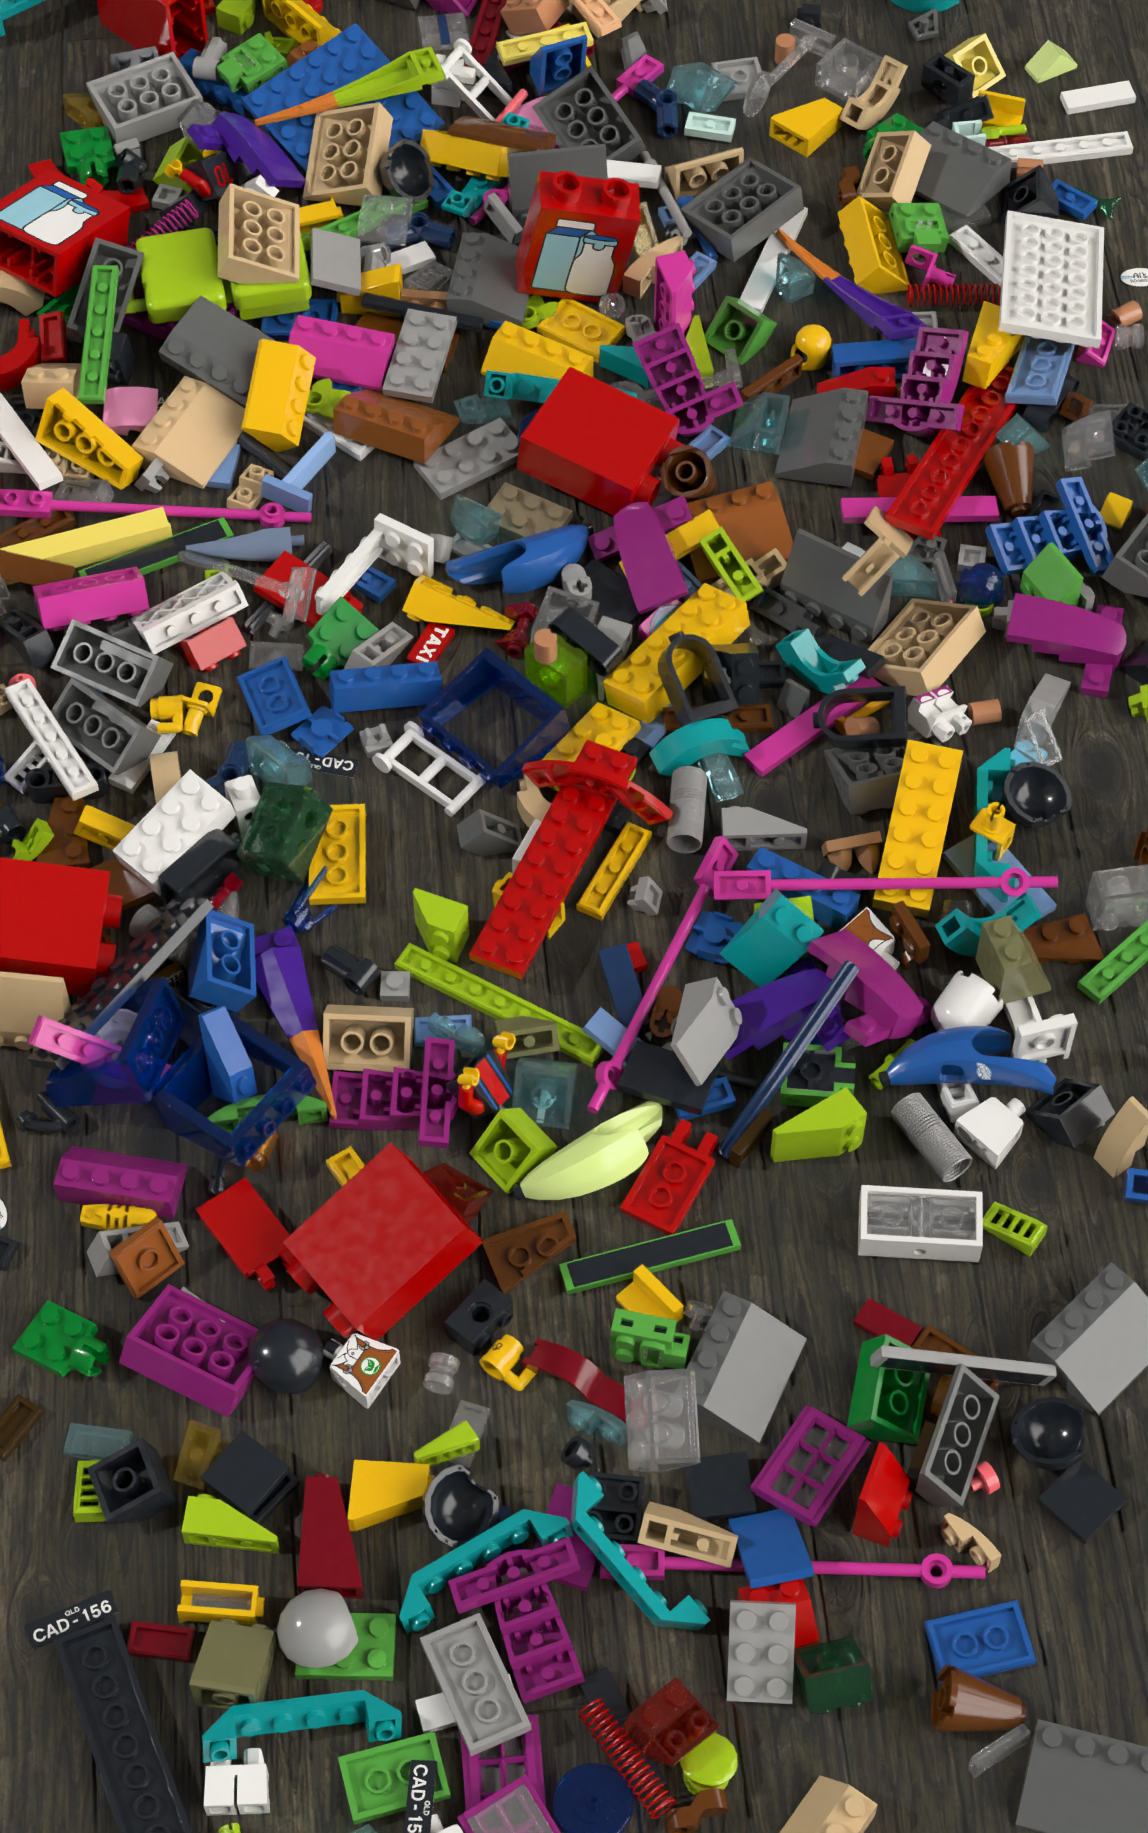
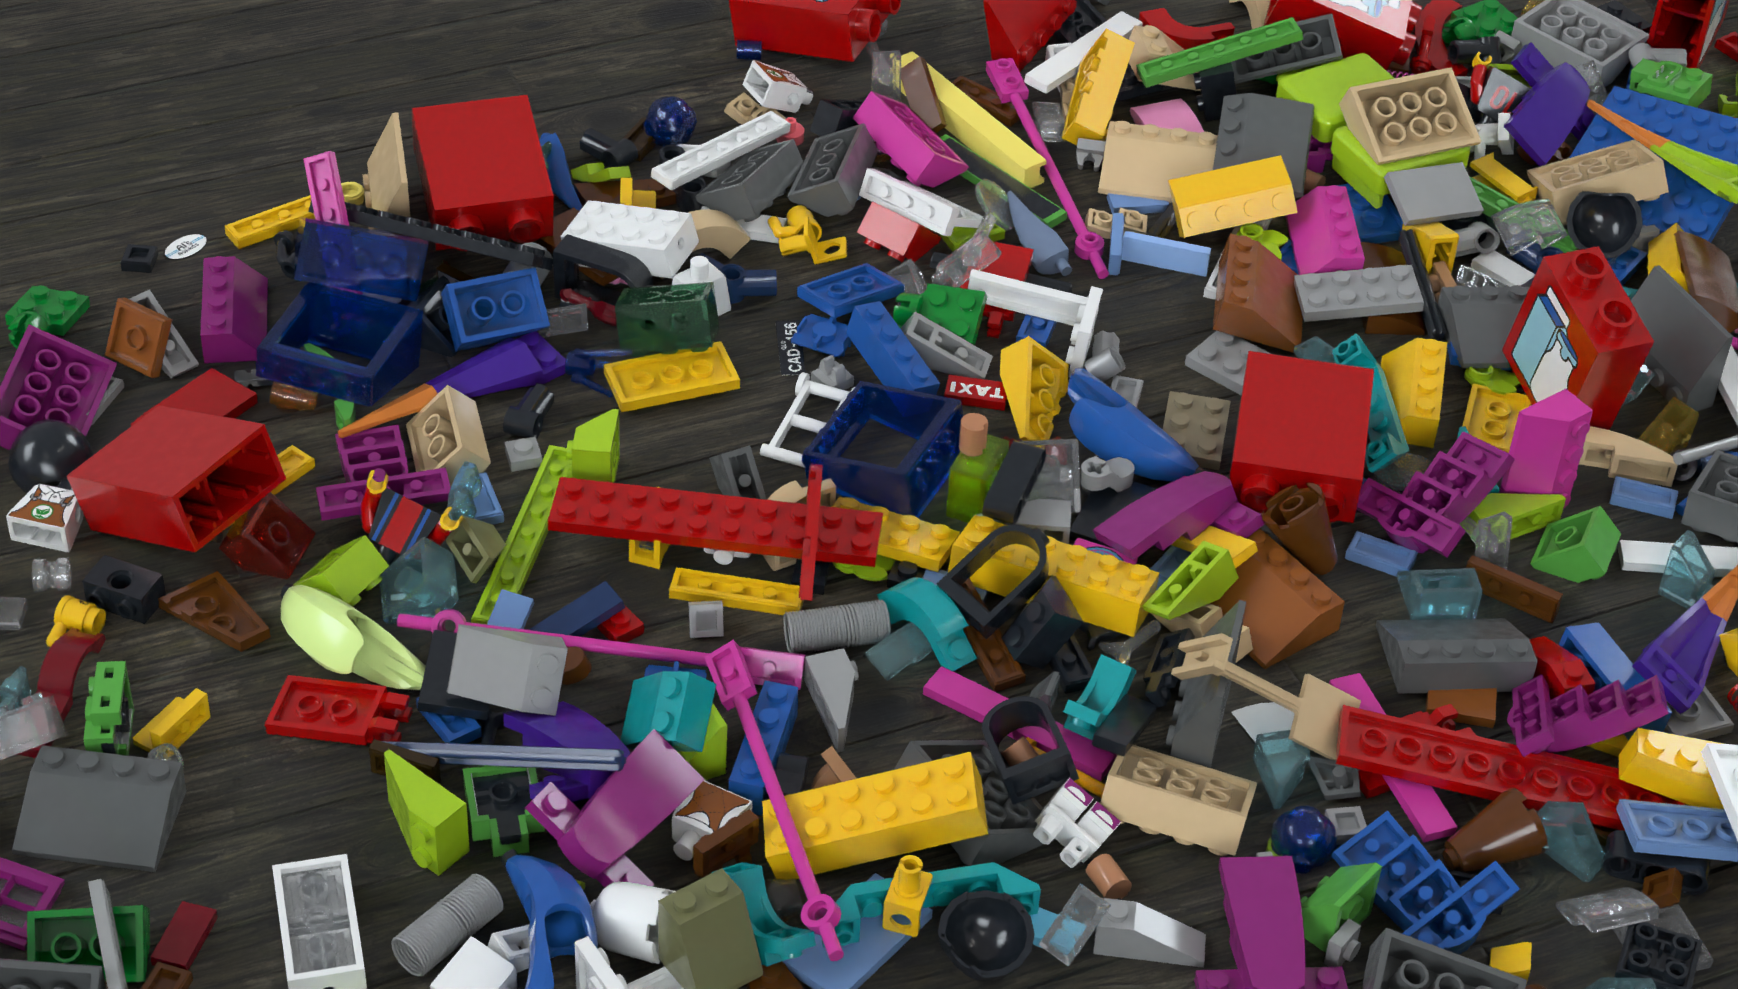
camera: 70 degrees right, 15 degrees down
yellow hinge [80,1204,157,1231] -> none
blue slope [198,1005,258,1103] -> none
clear light blue slope [245,735,313,800] -> none
clear light blue slope [450,494,503,546] -> none
black tile [559,1219,741,1295] -> none
yellow helmet [790,324,832,371] -> none
clear tile [932,551,957,603] -> none

